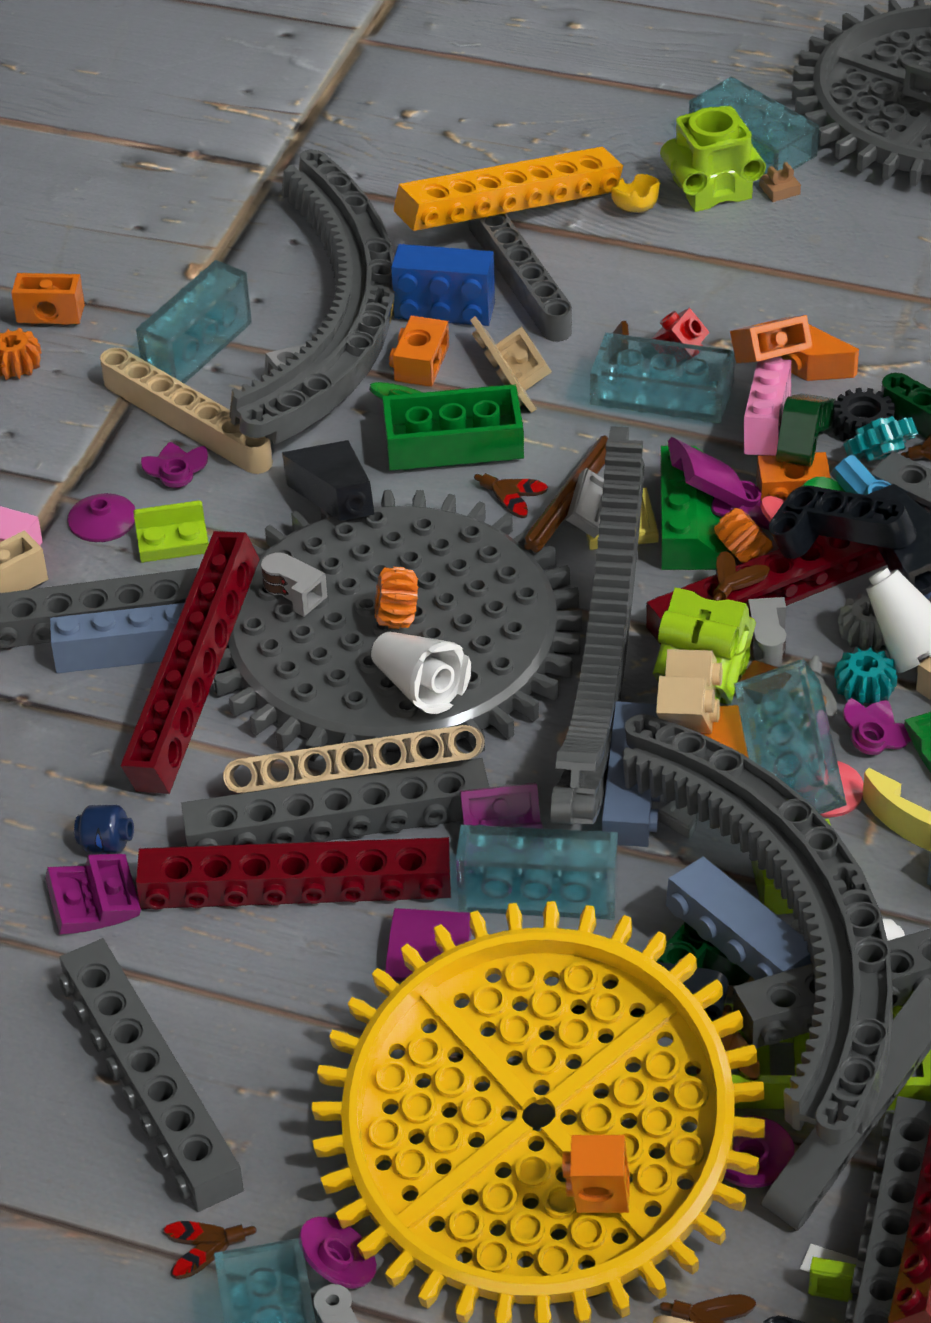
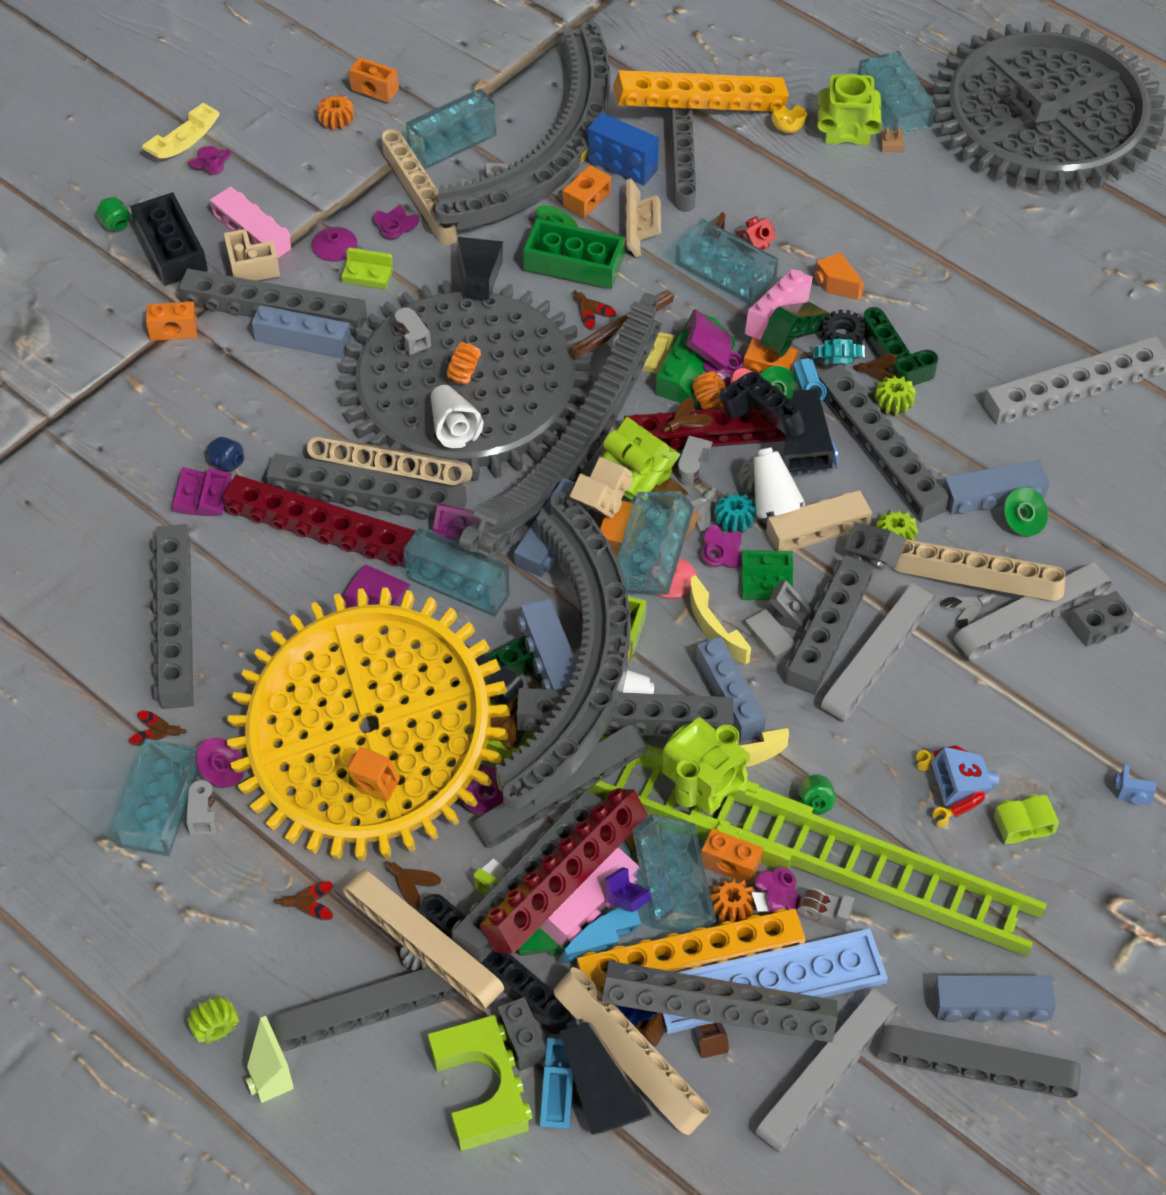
camera: 20 degrees right, 10 degrees up
dark red brick [120,531,260,794] -> none
orange brick [730,315,813,364] -> none

